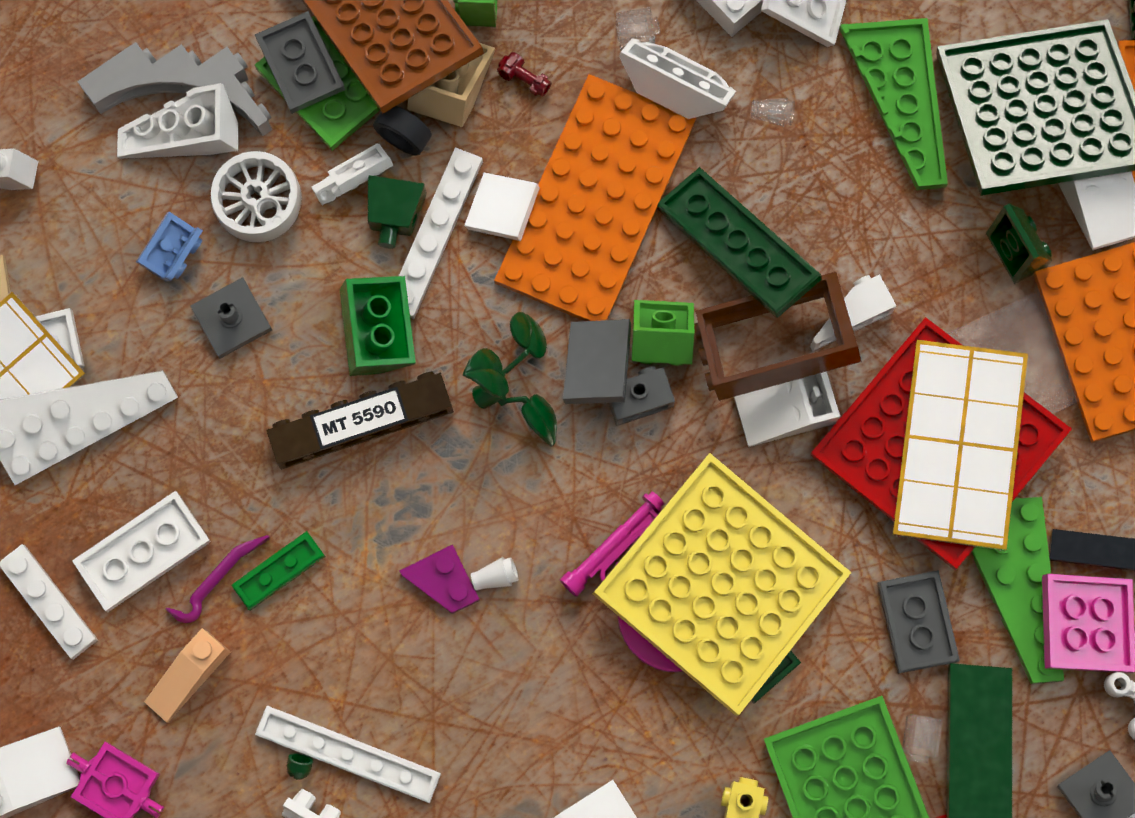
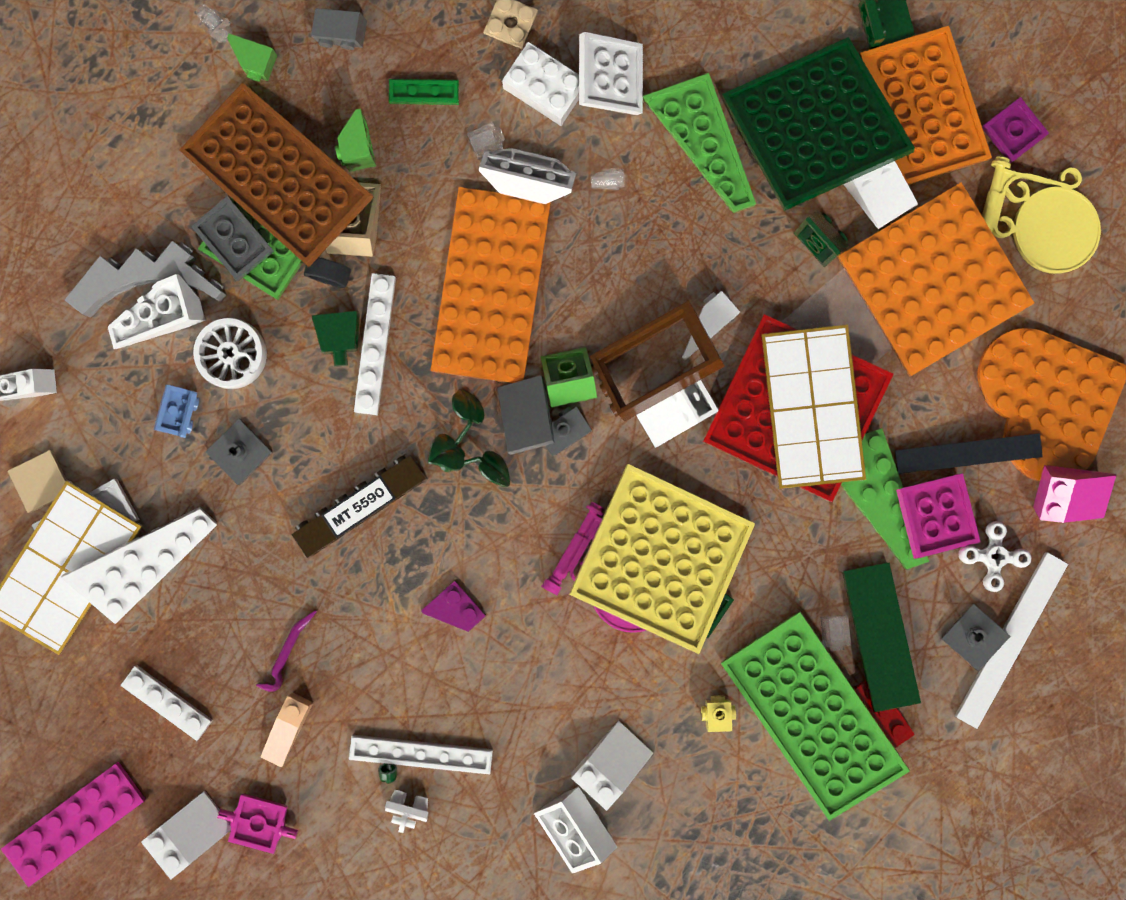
camera: 15 degrees left, 10 degrees up
white plate [72,491,211,612] -> none
green tile [231,531,326,611] -> none
white hinge [312,143,394,205] -> none
green slope [339,276,416,376] -> none
white tile [464,172,540,241] -> none
white cone [471,557,519,591] -> none
dark red bar [497,52,552,97] -> none
dark green tile [657,167,822,318] -> none
dark grey tile [877,570,960,674] -> none

